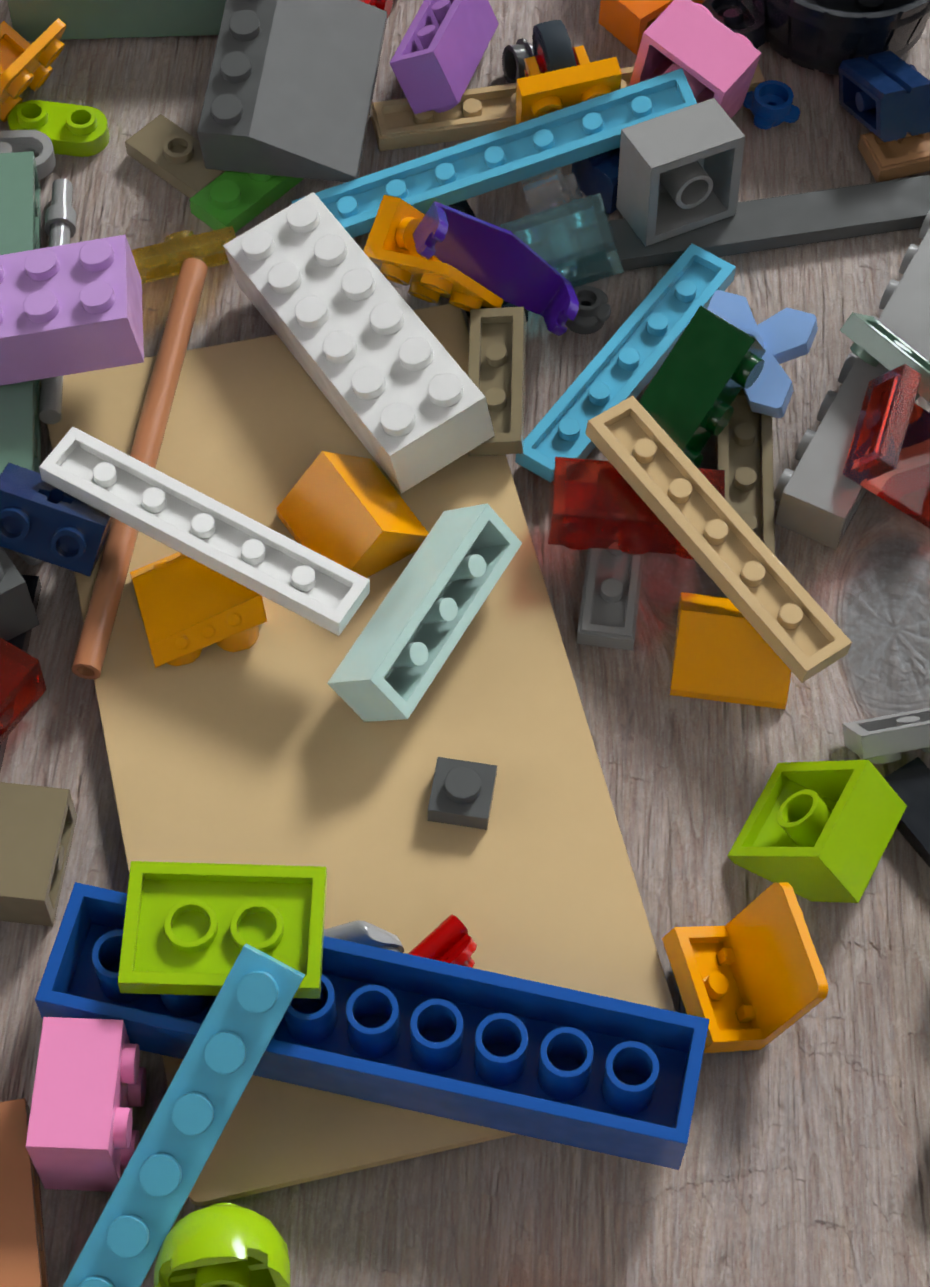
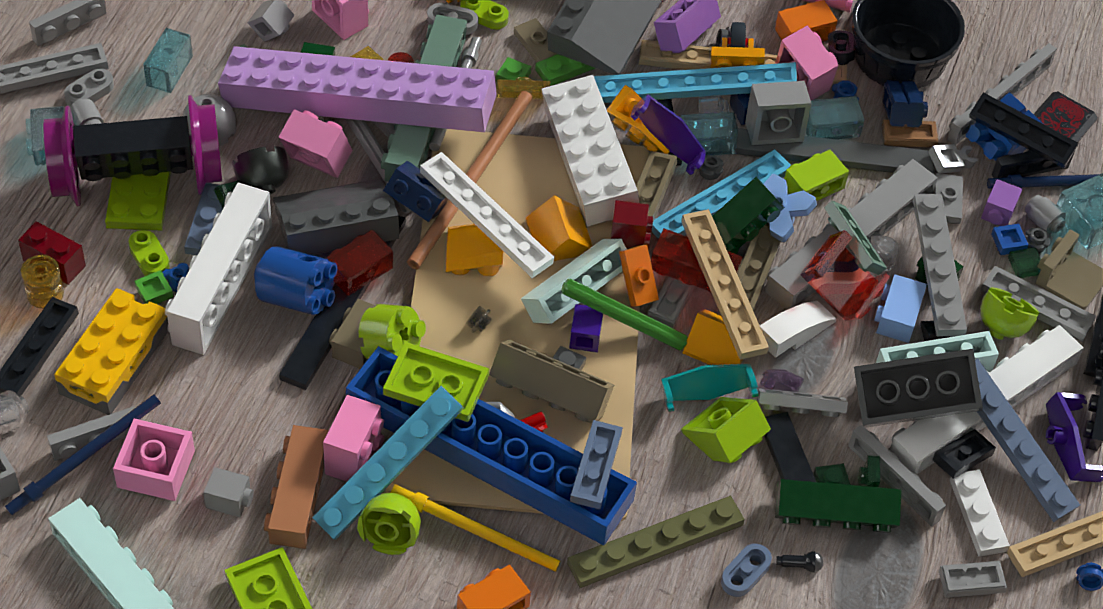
camera: 15 degrees right, 5 degrees down
light orange bracket [662,882,828,1053] -> none
none -> lime brick [358,304,426,359]
none -> yellow bar [390,484,561,572]
none -> clear smoke plate [466,306,492,333]
none -> dark tan brick [489,340,615,423]
none -> bright green plate [496,57,531,90]
none -> bright green axle [561,279,688,350]
none -> olive plate [567,495,745,588]
none -> dark purple brick [569,304,603,353]
none -> sand blue plate [570,420,623,509]
none -> dark red brick [611,200,653,250]
none -> orange plate [619,245,659,307]
none -> teal piece [661,364,759,412]
none -> white slope [760,301,837,358]
none -> clear purple arm [760,369,804,392]
none -> lime brick [784,150,849,201]
none -> clear light blue brick [806,96,865,140]

